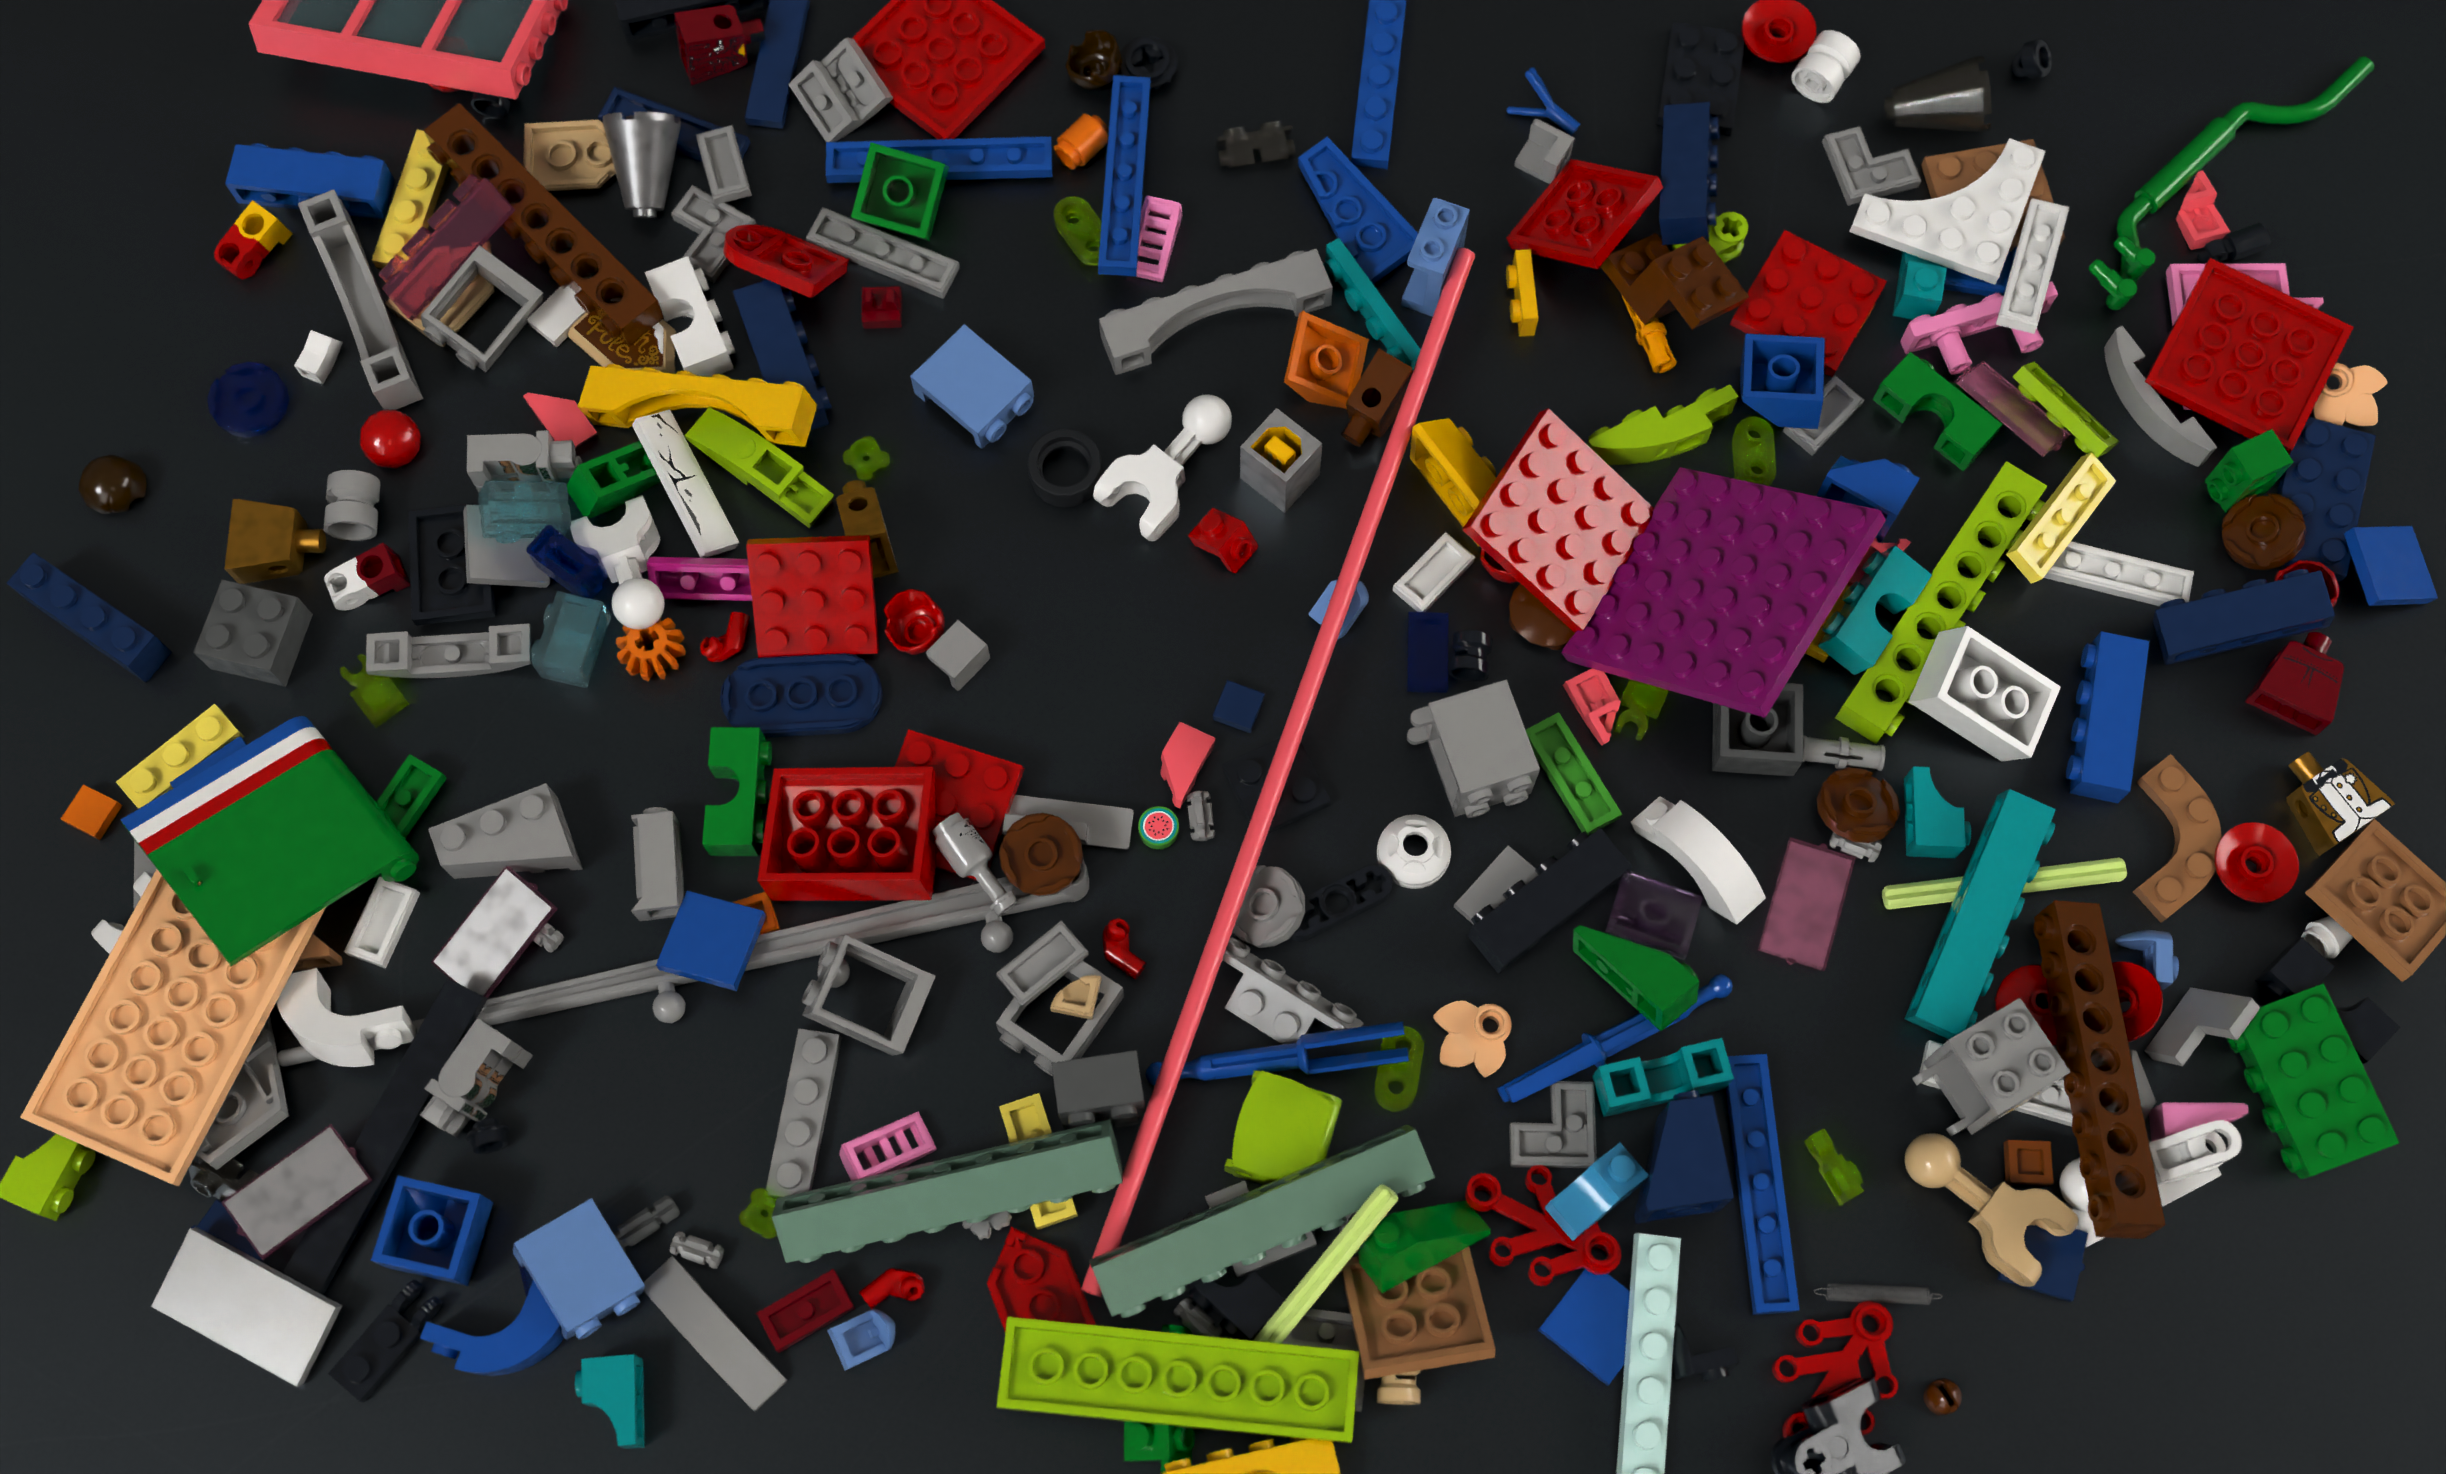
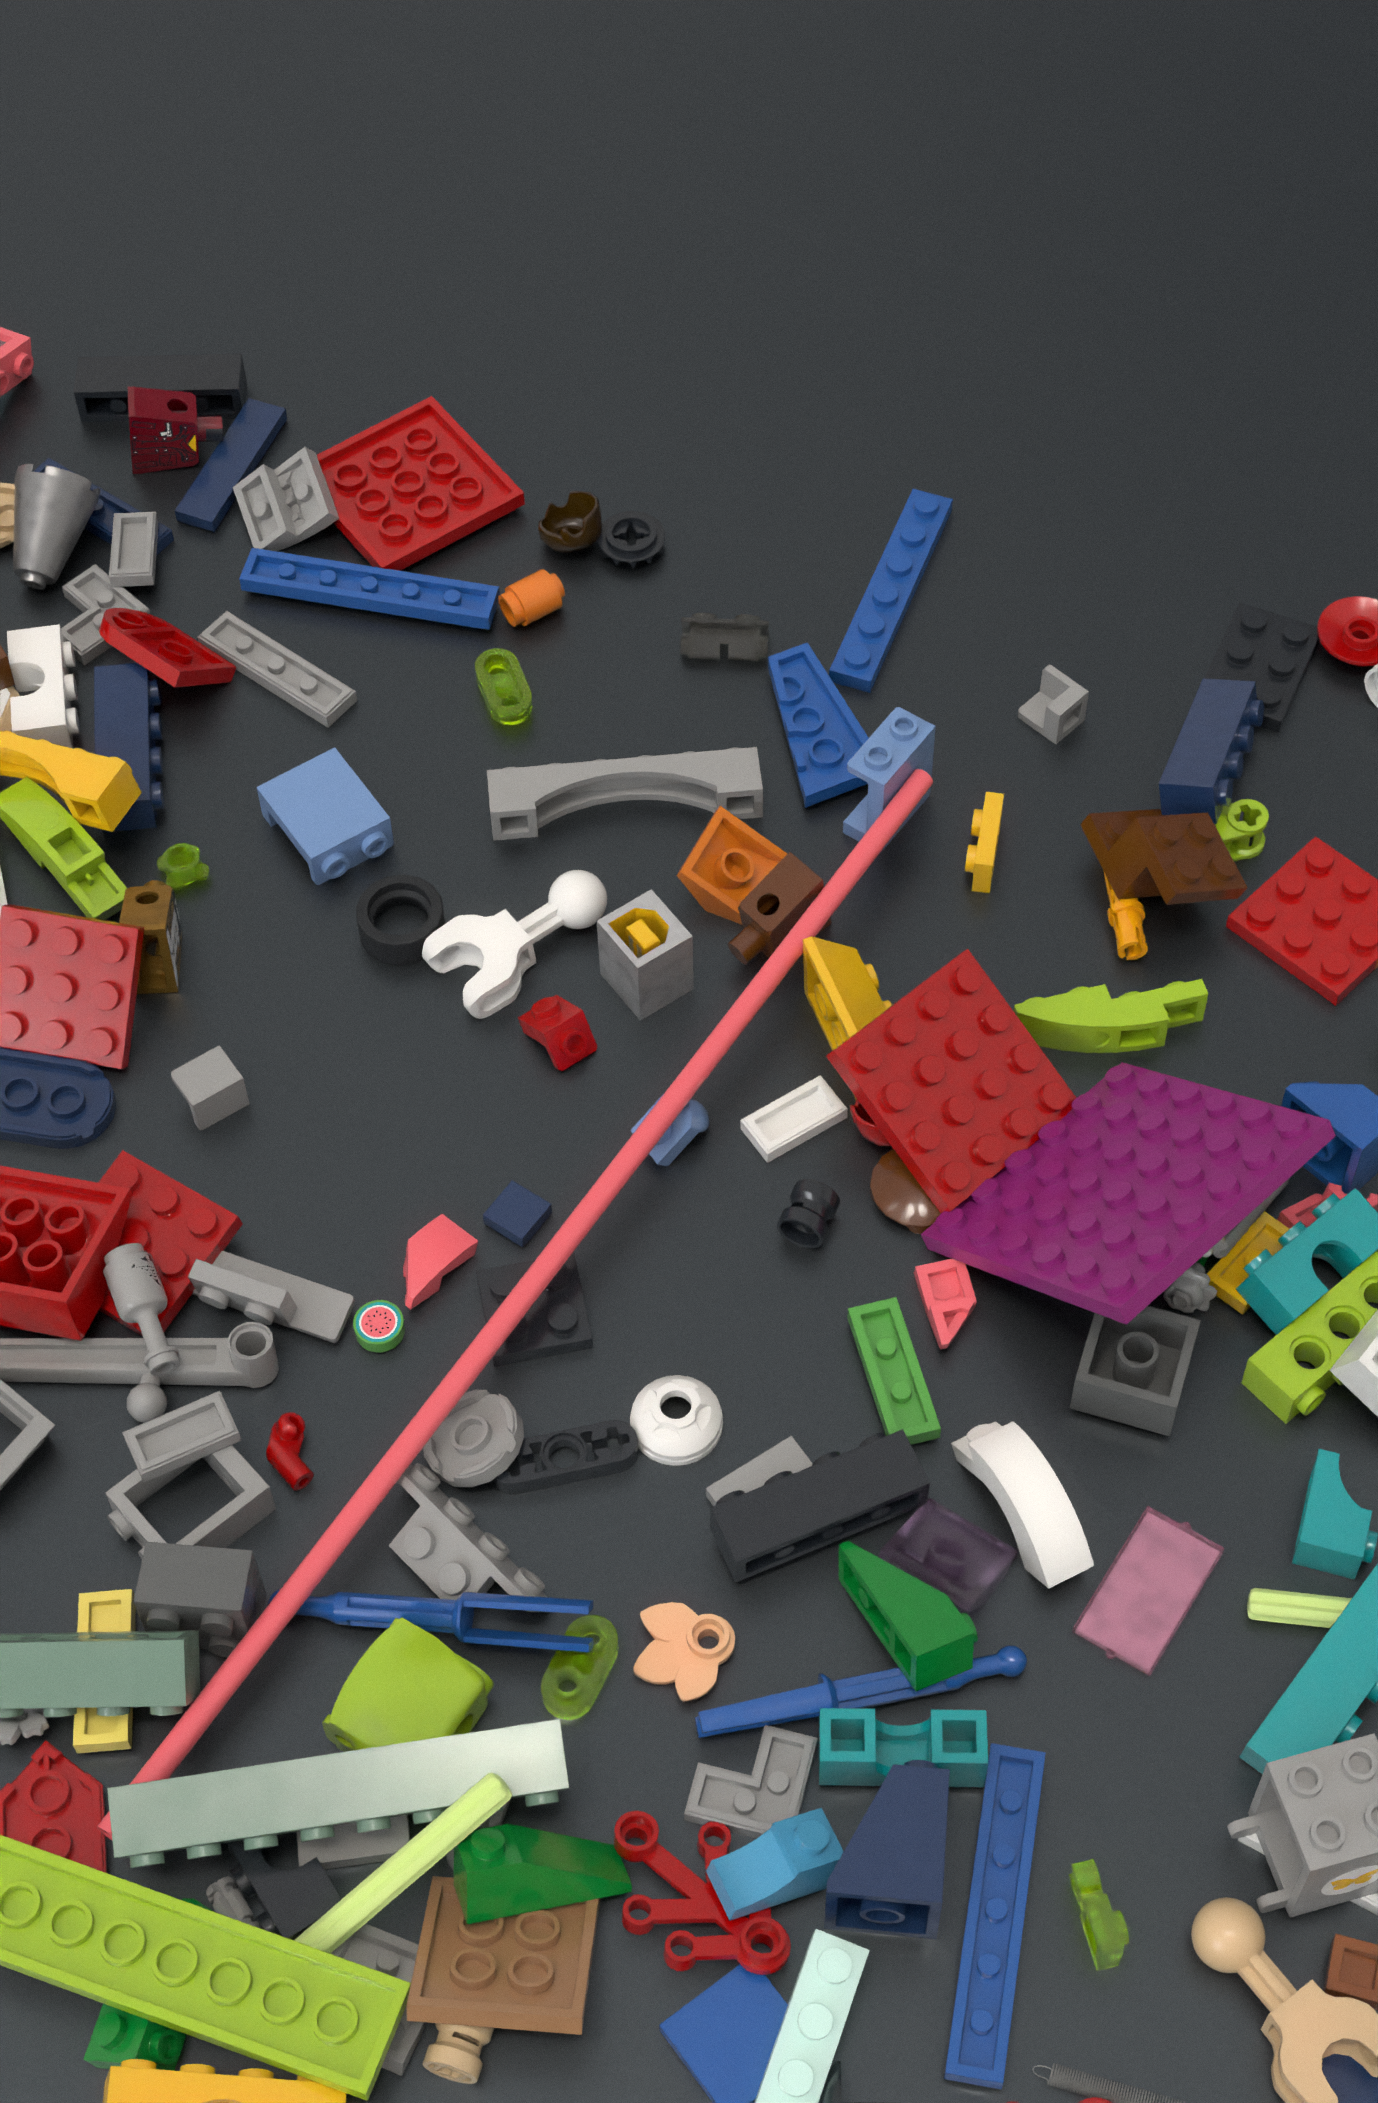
camera: 15 degrees right, 15 degrees down
green brick [851,142,949,241] -> none
dark red tile [862,286,902,329] -> none
red hair [884,589,945,655] -> none
reddish brown tile [999,813,1084,897] -> none
tan tile [1050,975,1102,1020] -> none
blue plate [1098,75,1151,276] -> none
bright pink slope [1136,196,1182,283] -> none
light grey piece [1186,791,1215,841] -> none
teal plate [1323,238,1421,370] -> none
clear blue tile [1407,612,1448,693] -> none
light grey container [1407,679,1540,818] -> none
red plate [1506,159,1663,269] -> none
blue plant [1507,68,1581,136] -> none
clear neon green plate [1615,679,1669,741] -> none
clear neon green plate [1732,417,1776,486] -> none
blue slope [1740,333,1825,429] -> none
light grey tile [1783,376,1865,456] -> none
light grey pin [1803,735,1886,771] -> none
reddish brown tile [1816,767,1901,843] -> none
light grey piece [1829,832,1882,862] -> none

